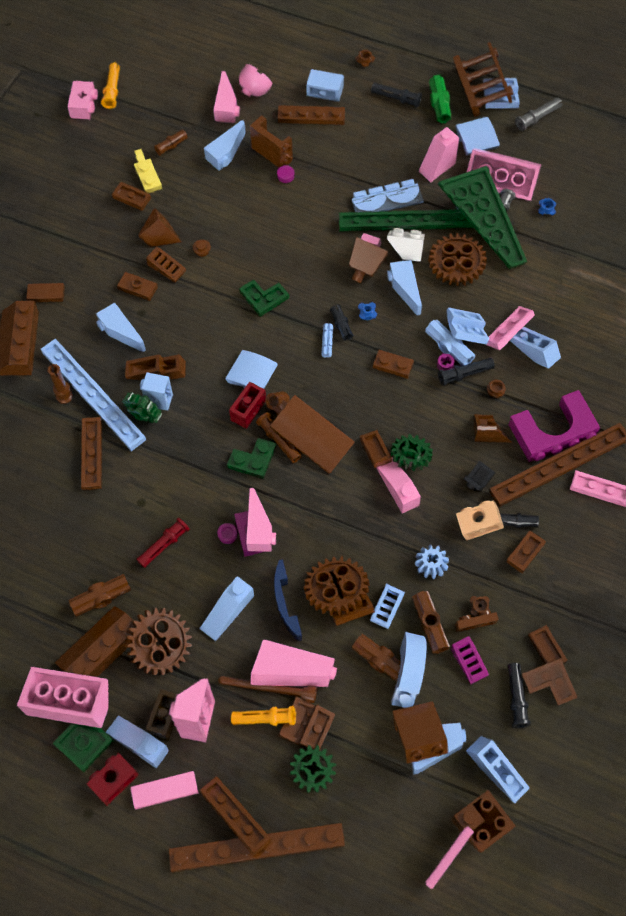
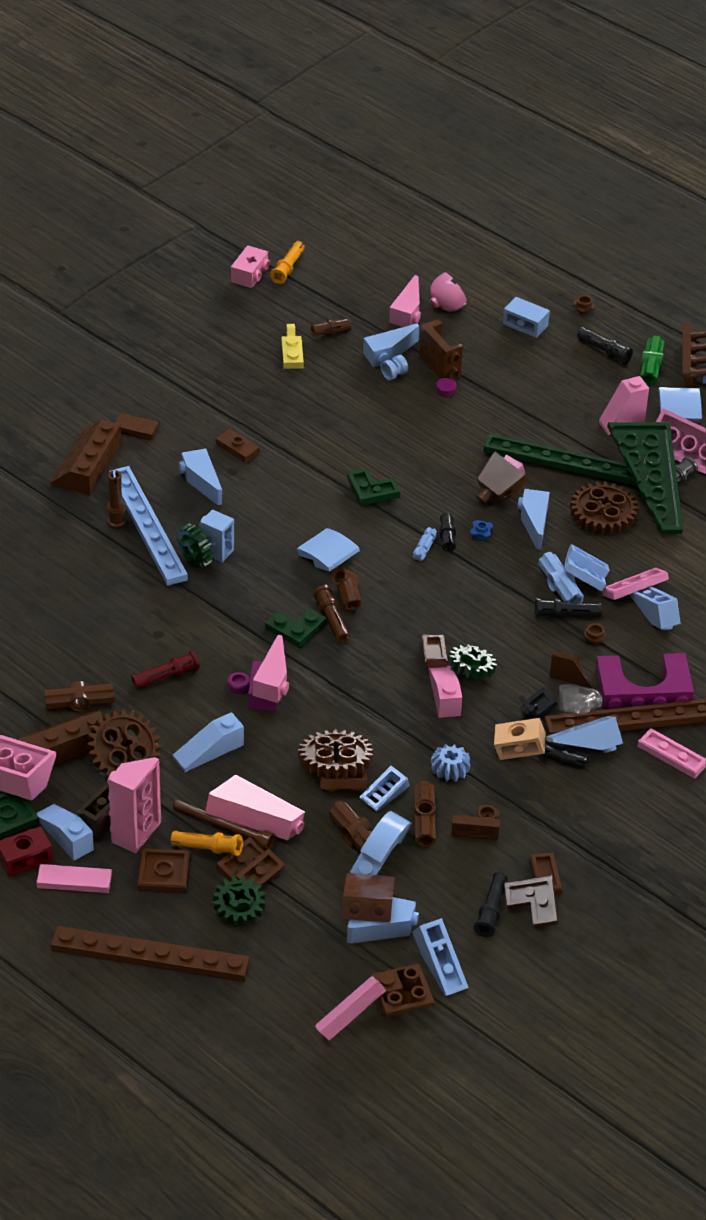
camera: 15 degrees right, 20 degrees down
reddish brown plate [81,417,102,490] -> none
reddish brown plate [112,182,151,211] -> none
reddish brown slope [125,354,186,380] -> none
reddish brown slope [138,208,181,247] -> none
reddish brown slope [146,247,186,283] -> none
reddish brown plate [193,239,211,257] -> none
reddish brown plate [200,776,271,856] -> none
dark red brick [229,381,266,429] -> none
reddish brown slope [270,395,355,474] -> none
dark blue slope [274,560,302,641] -> none
reddish brown plate [278,105,345,125] -> none
light blue windscreen [352,179,424,212] -> none
reddish brown plate [373,350,414,379] -> none
white slope [387,228,425,261] -> none
magenta bush [437,354,454,371] -> none
magenta slope [451,636,489,685] -> none
reddish brown plate [506,531,546,574] -> none
none -> reddish brown tile [138,848,190,893]
none -> light blue wheel [381,355,408,380]
none -> light blue slope [546,716,623,753]
none -> clear piece [559,684,602,714]

